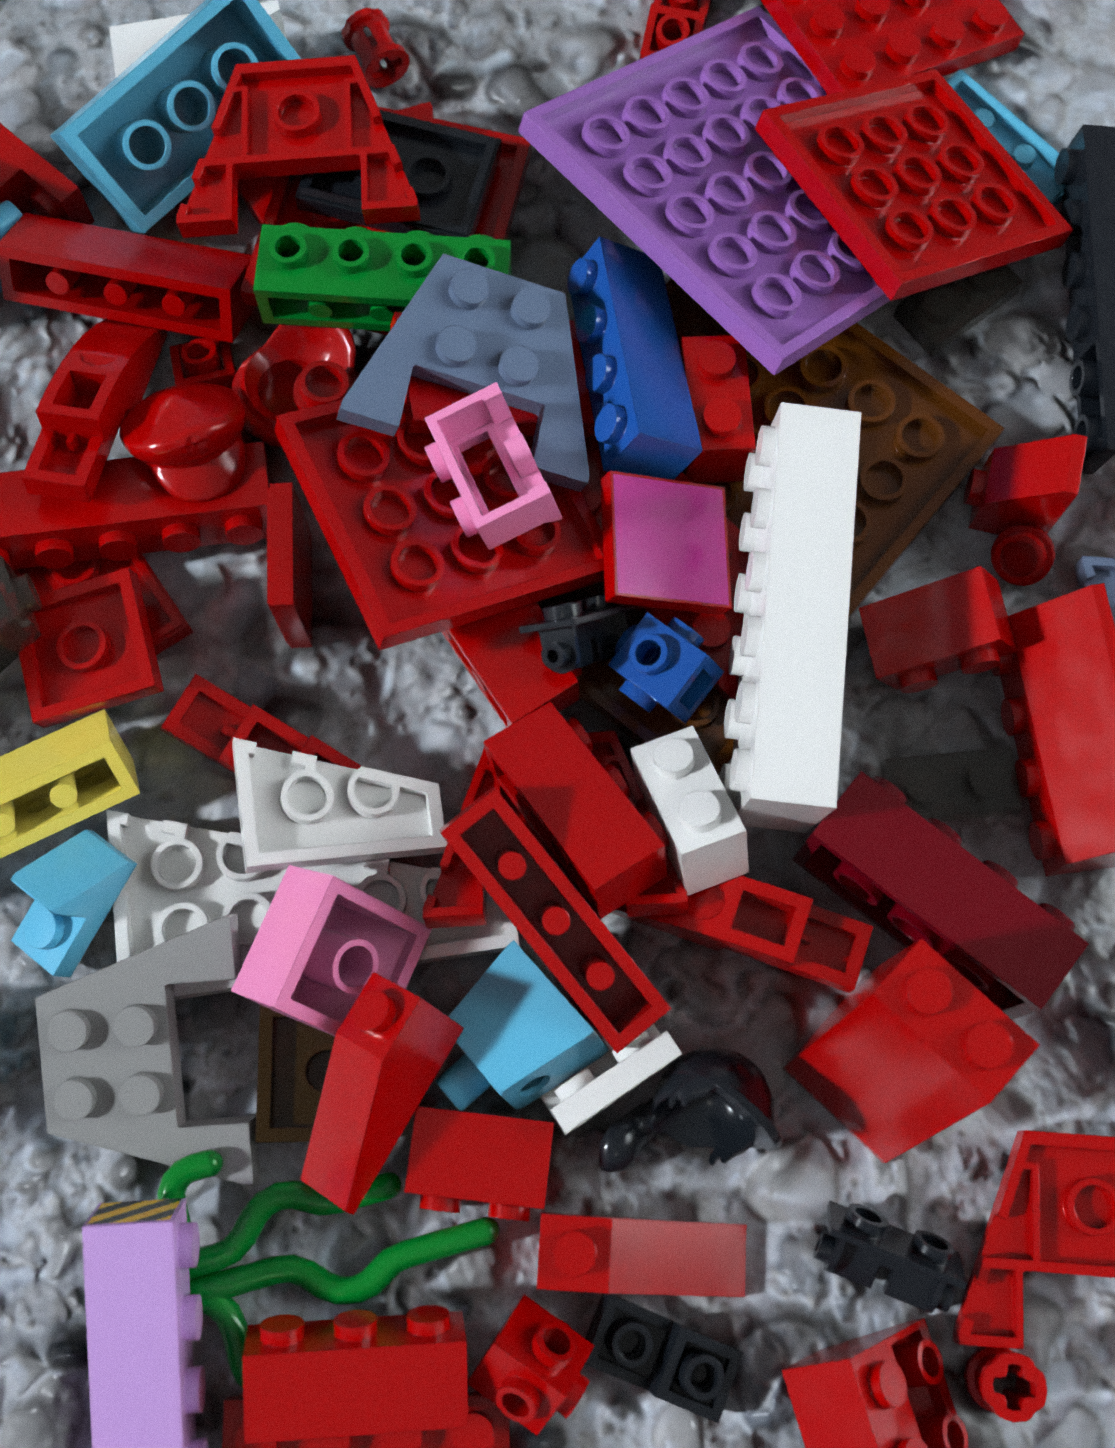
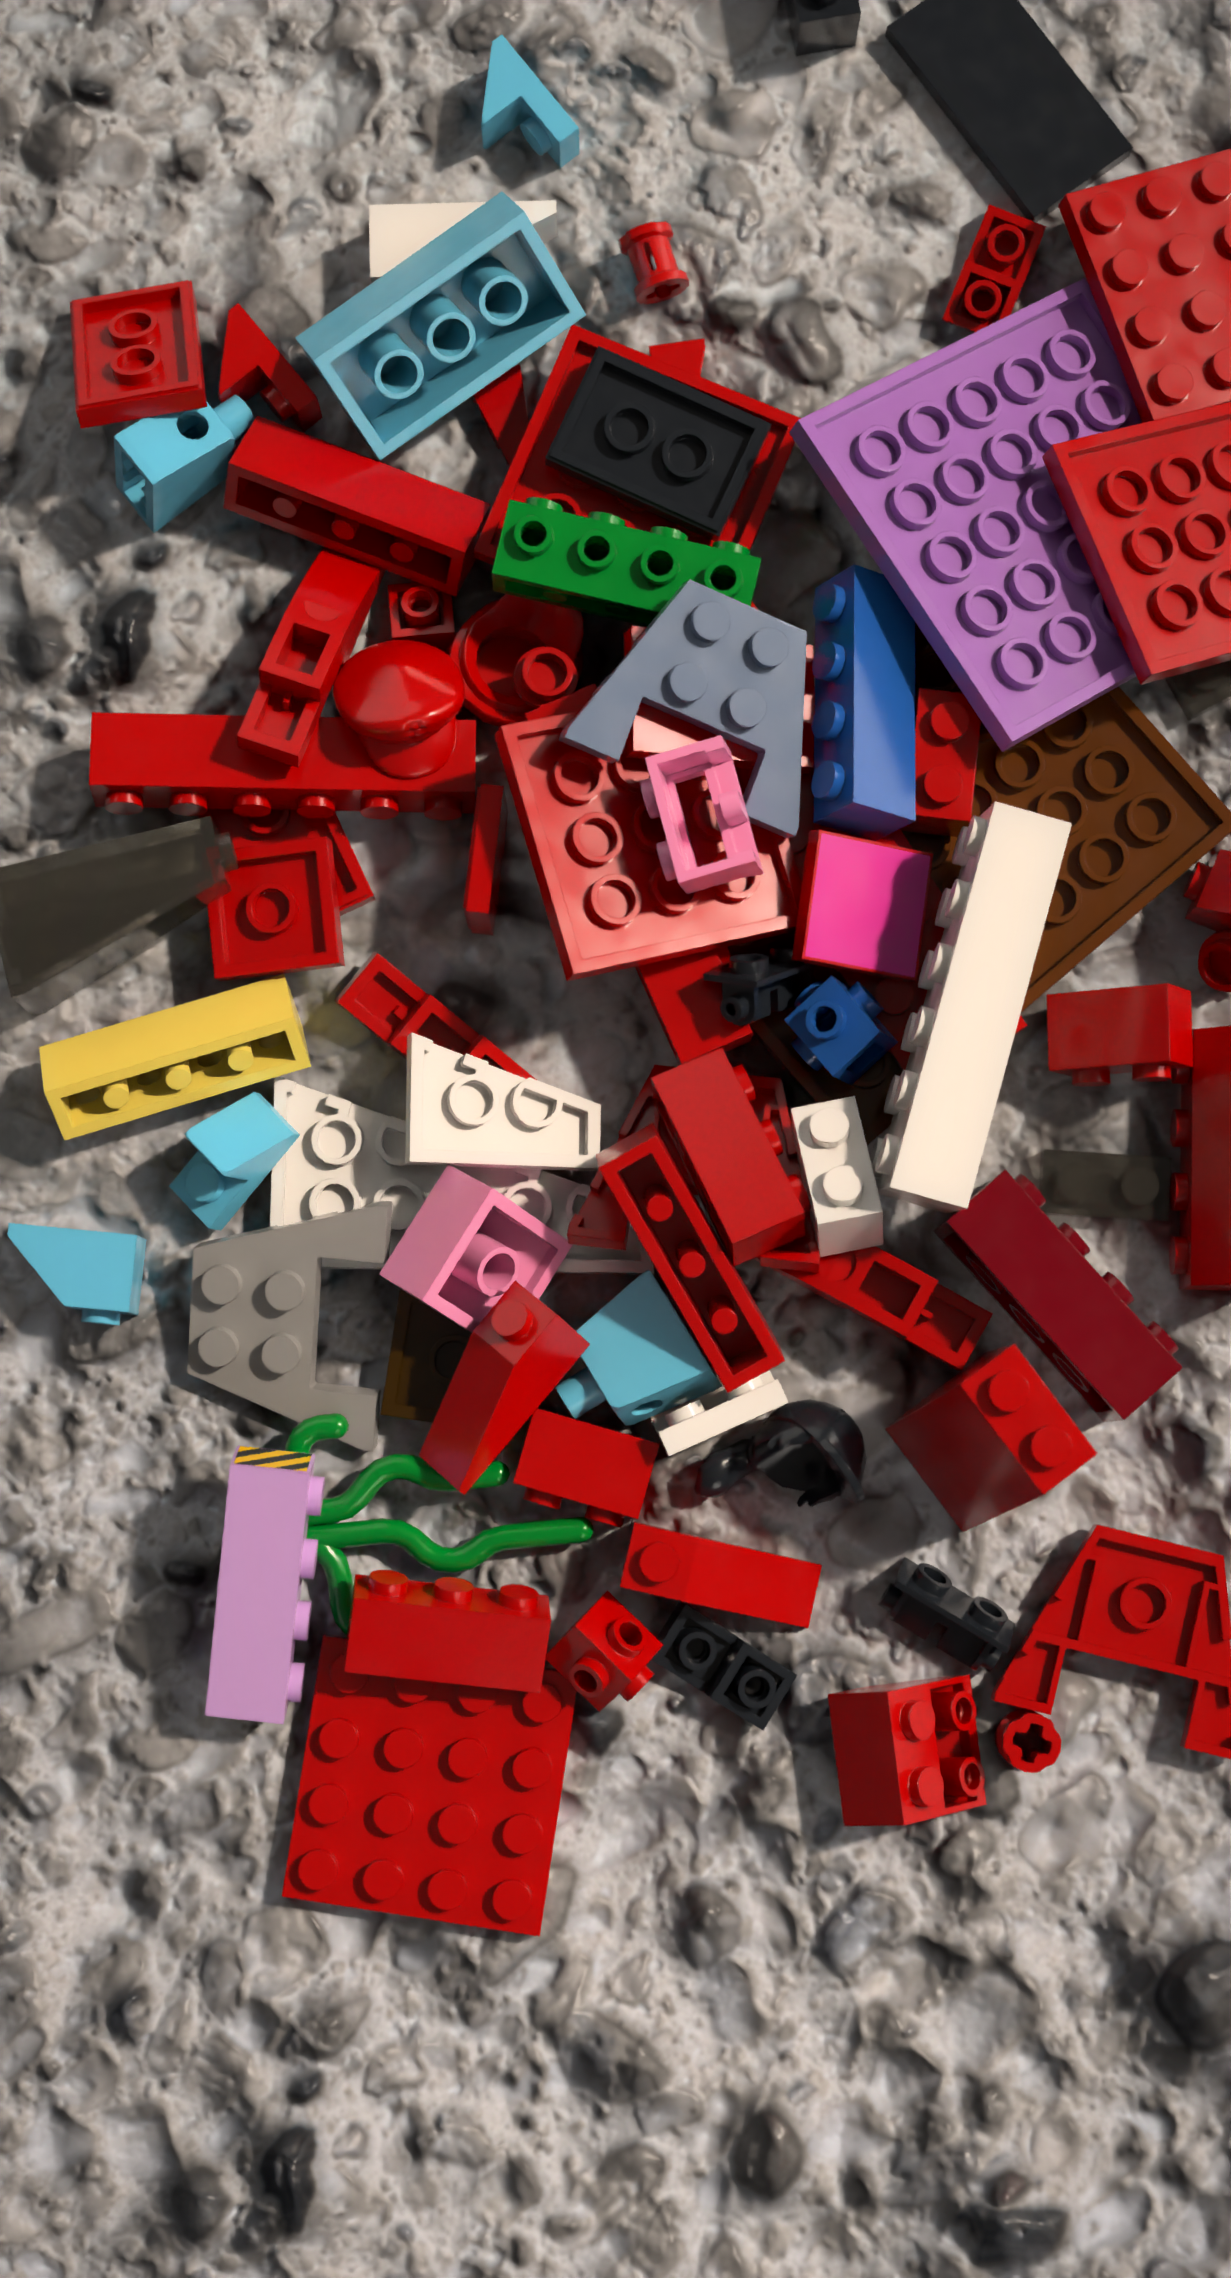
camera: 10 degrees right, 10 degrees up
red wing [176,55,421,238] -> none

